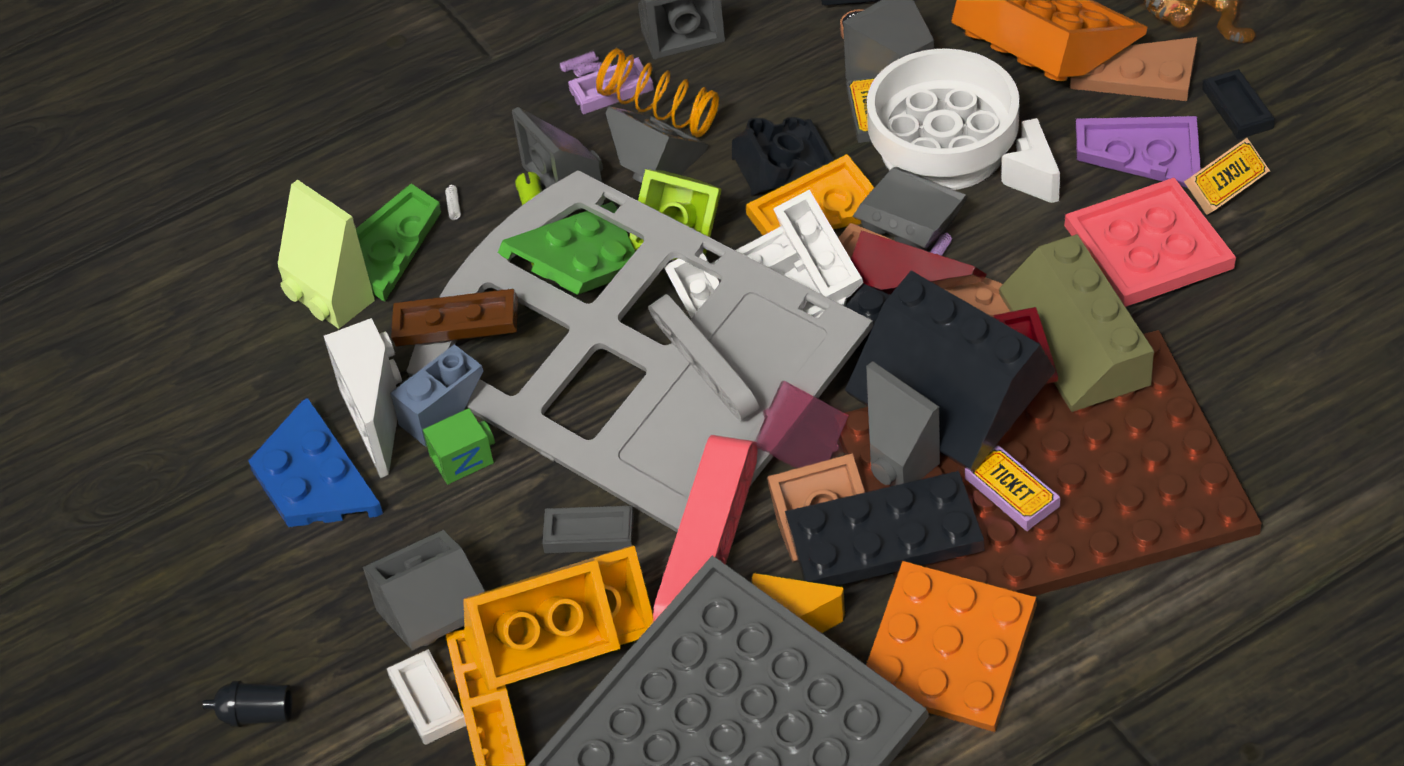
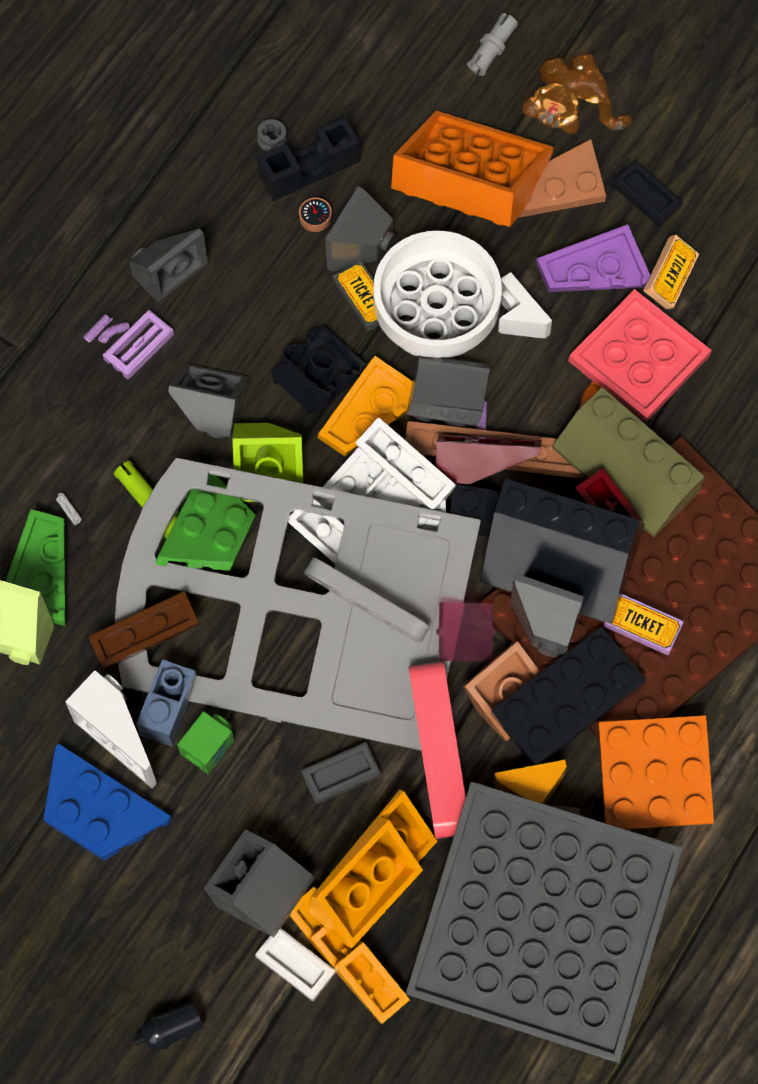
camera: 30 degrees left, 20 degrees up
dark grey slope [512,107,603,190] -> none
light orange piece [596,48,719,138] -> none

